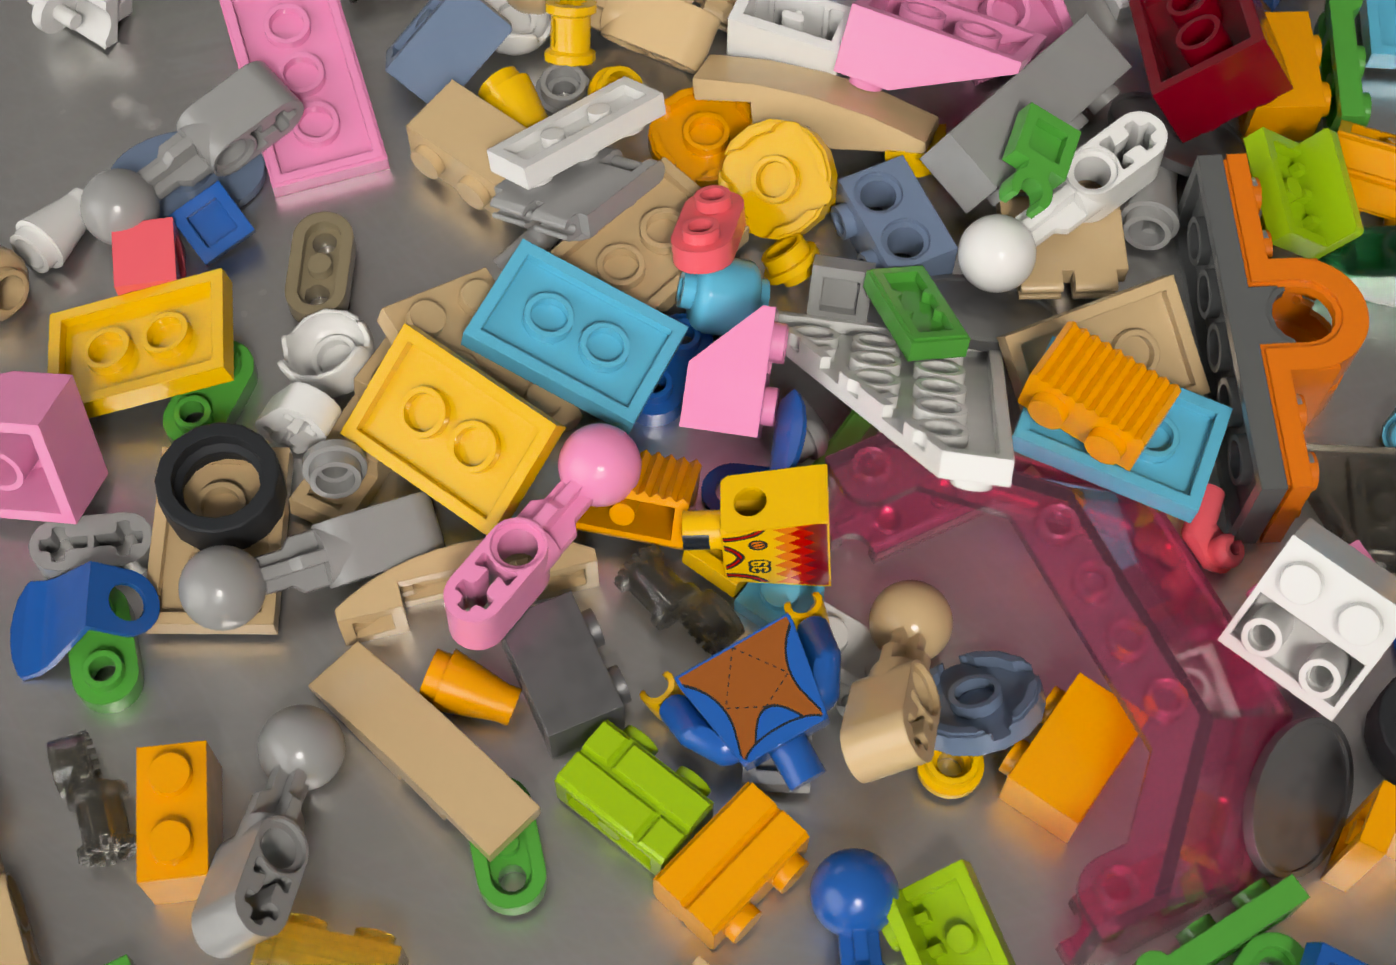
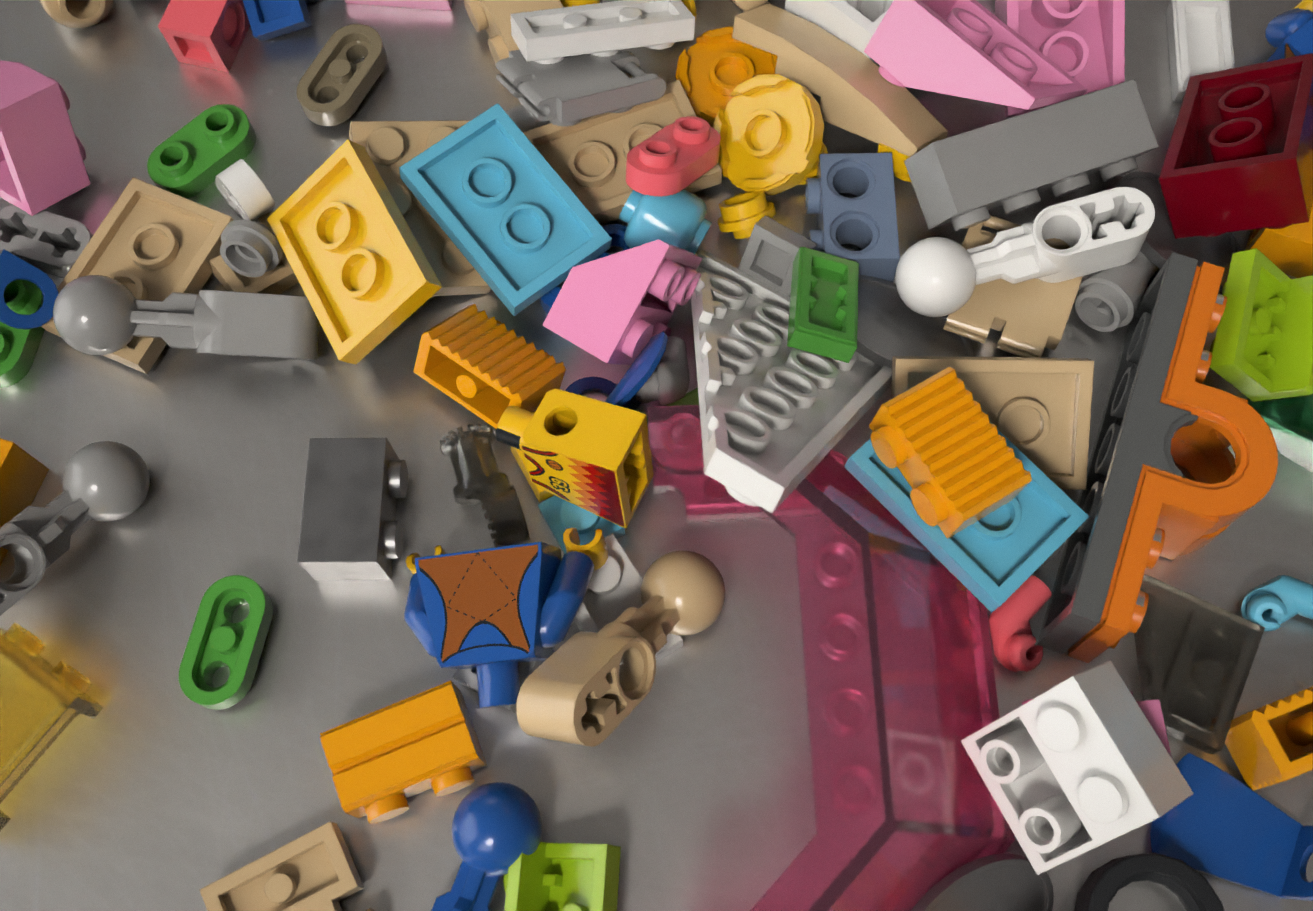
camera: 30 degrees right, 5 degrees up
yellow plate [47,268,234,418] -> none
black tyre [154,422,287,551] -> none
white hair [277,308,375,399] -> none
tan slope [308,641,541,862] -> none
tan slope [335,539,600,646] -> none
light orange cone [419,649,522,726] -> none
bright pink beam [443,423,642,650] -> none
lime brick [554,719,714,876] -> none
yellow plate [916,750,984,799] -> none
sand blue tile [929,651,1046,756] -> none
light orange brick [998,672,1149,844] -> none
bright green plate [999,102,1081,219] -> none

